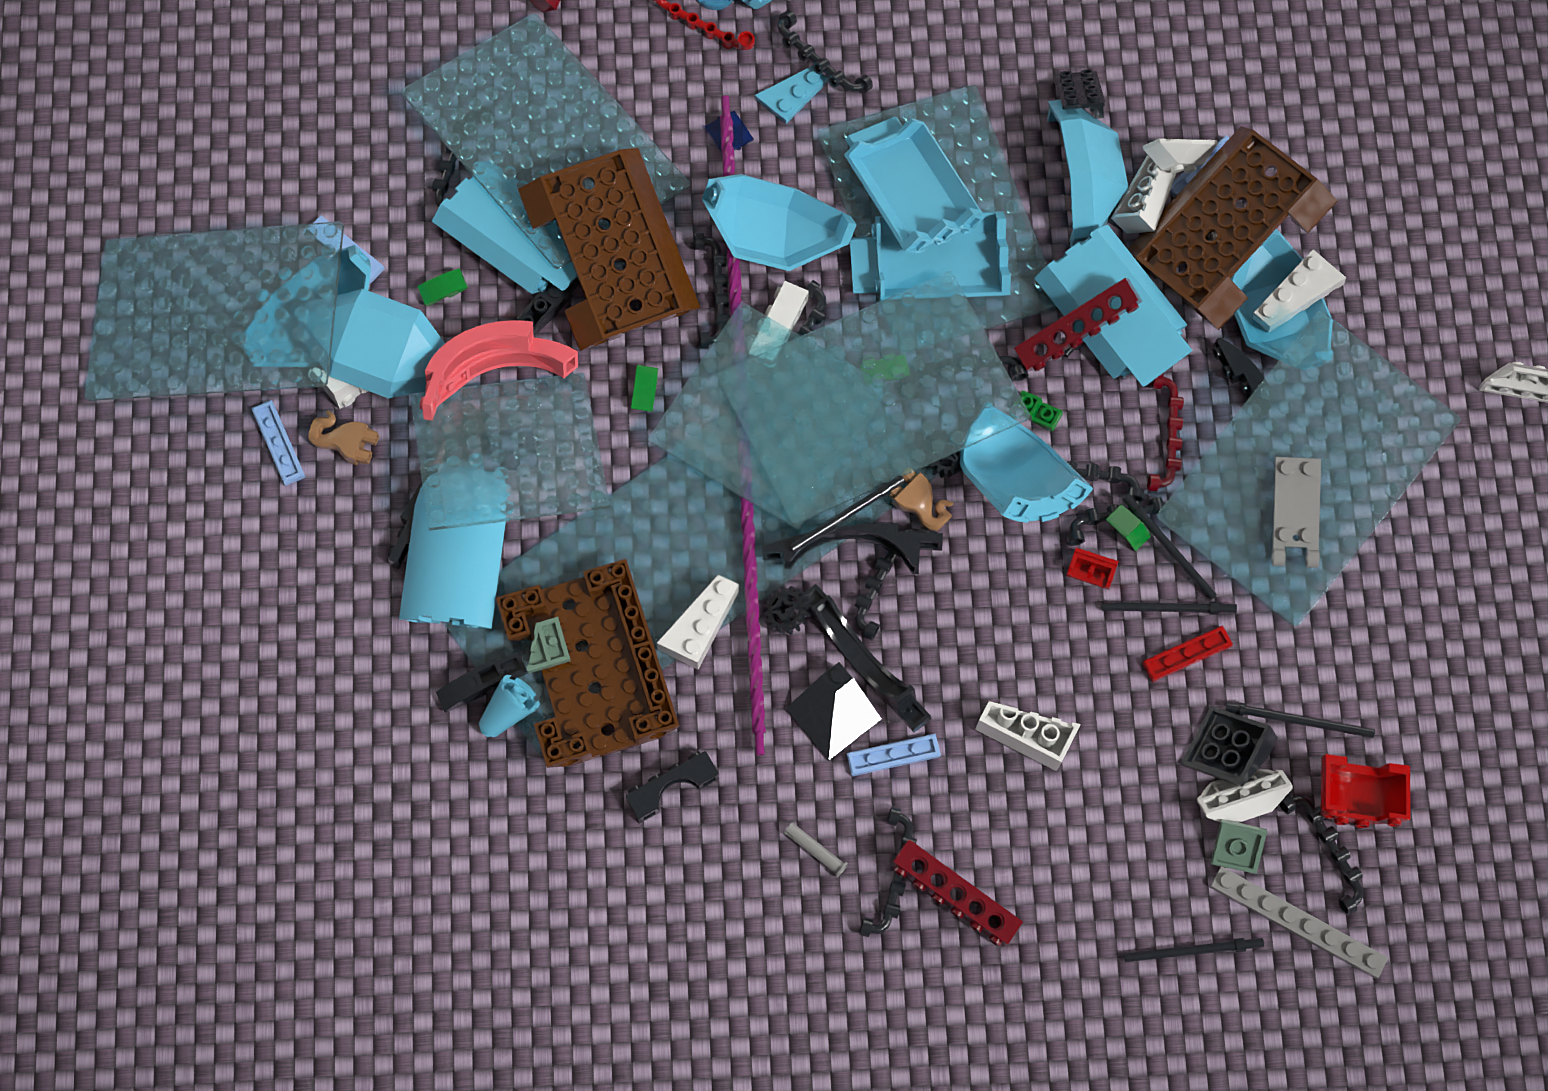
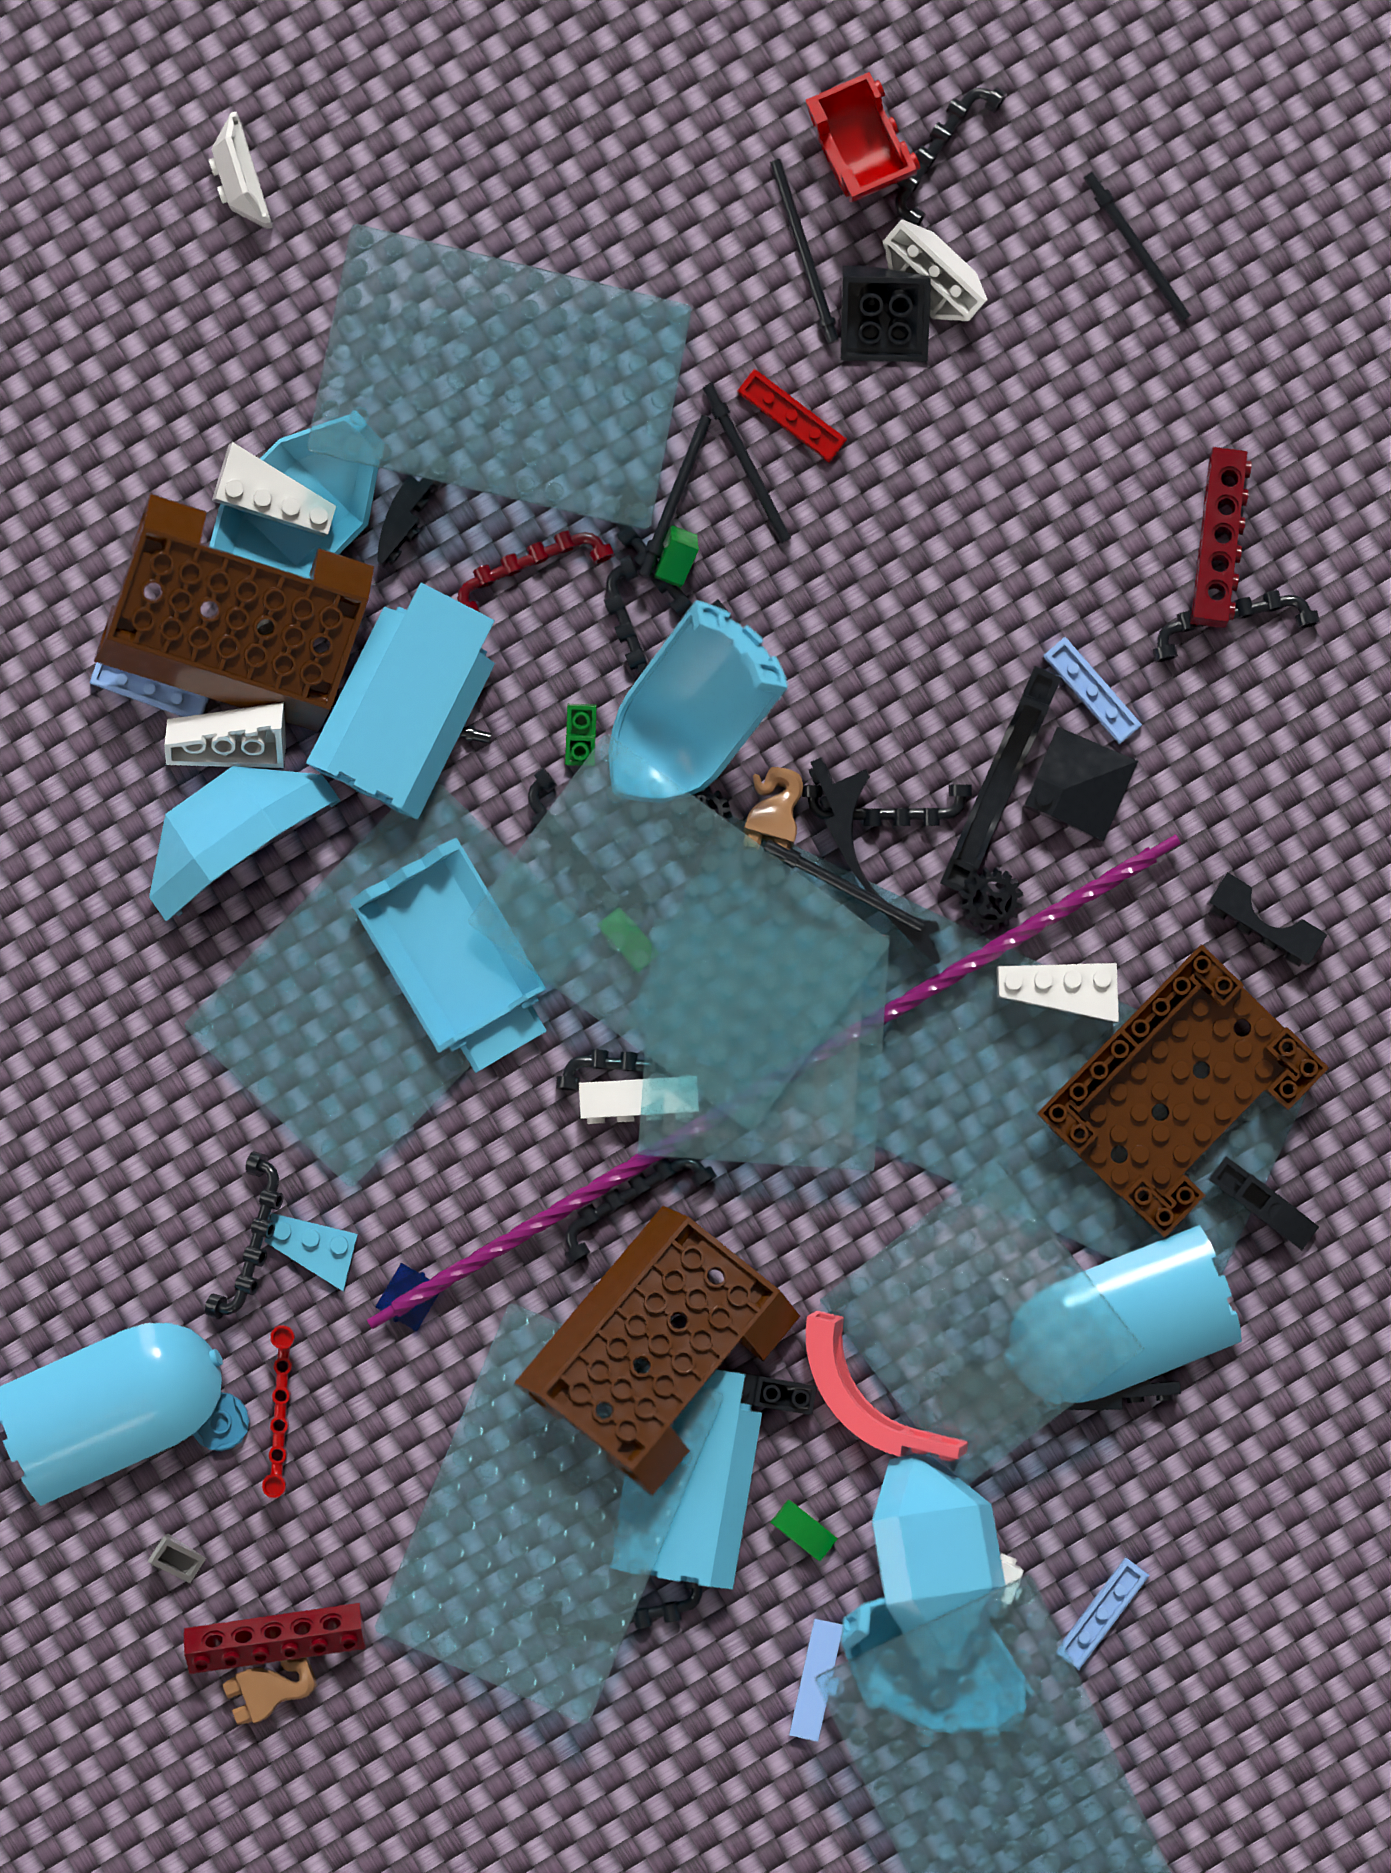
camera: 115 degrees left, 15 degrees up
medium nougat hips [308,410,380,466] -> none
coral arch [420,320,534,421] -> none
medium azure cone [479,675,540,737] -> none
sand green wing [527,617,571,673] -> none
green slope [631,365,658,412] -> none
medium azure panel [702,174,857,271] -> none
light grey pin [784,822,848,878] -> none
medium azure panel [844,117,985,254] -> none
white wedge [975,701,1081,771] -> none
dark red brick [1014,278,1143,372] -> none
black bracket [1055,69,1105,119] -> none
red hinge [1066,547,1119,590] -> none
white wedge [1143,138,1218,173] -> none
sand green plate [1210,819,1267,874] -> none
light grey plate [1210,866,1388,979] -> none
light grey hinge [1271,457,1321,568] -> none

